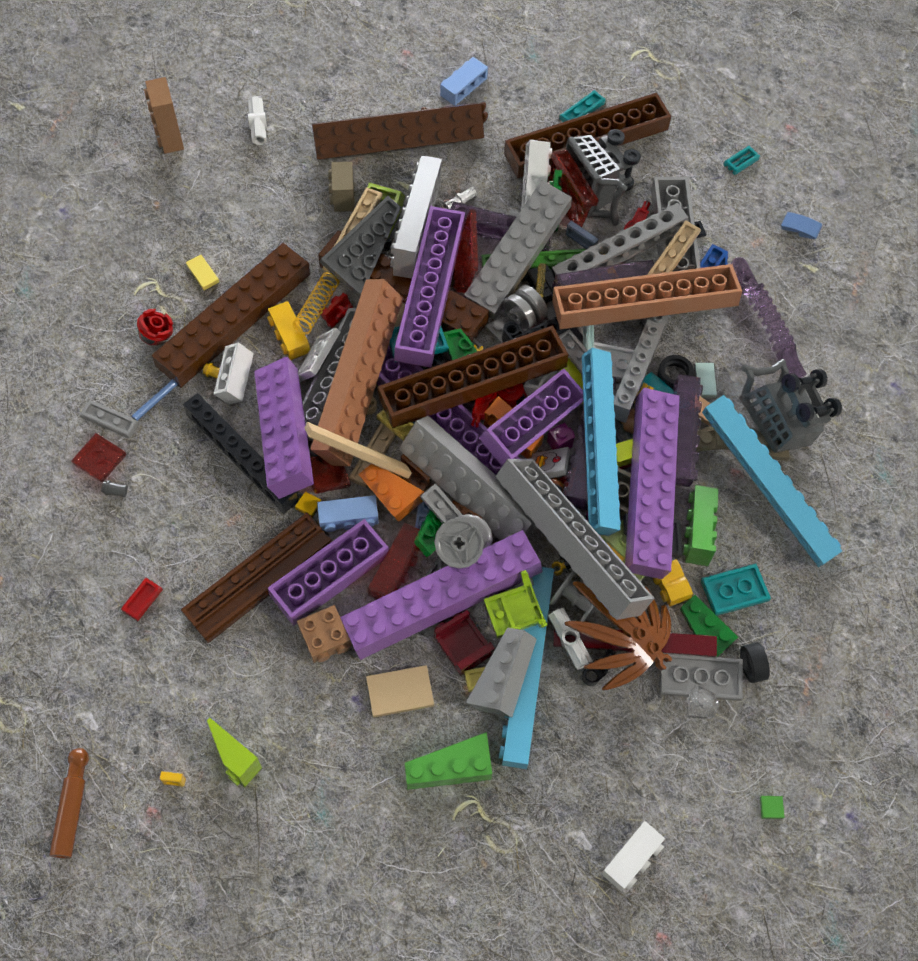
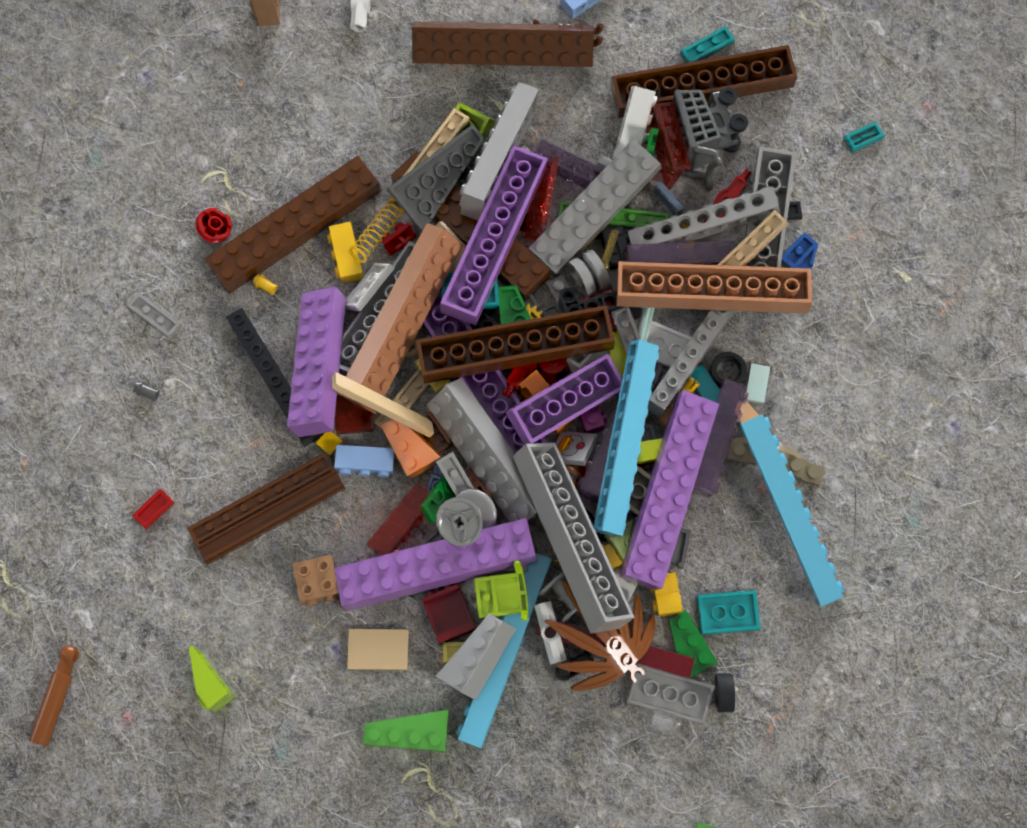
camera: 15 degrees right, 10 degrees up
clear red tile [71,433,127,483] -> none
medium blue bar [131,379,178,421] -> none
yellow tile [160,771,186,787] -> none
light yellow tile [186,255,219,290] -> none
white brick [214,342,254,405] -> none
medium lavender brick [267,519,389,626] -> none
dark tan brick [328,162,355,212] -> none
white pin [443,187,477,210] -> none
bright green wedge [682,485,718,566] -> none
clear purple piece [731,257,807,378] -> none
dark grey piece [739,359,842,453] -> none
medium blue slope [781,212,822,240] -> none

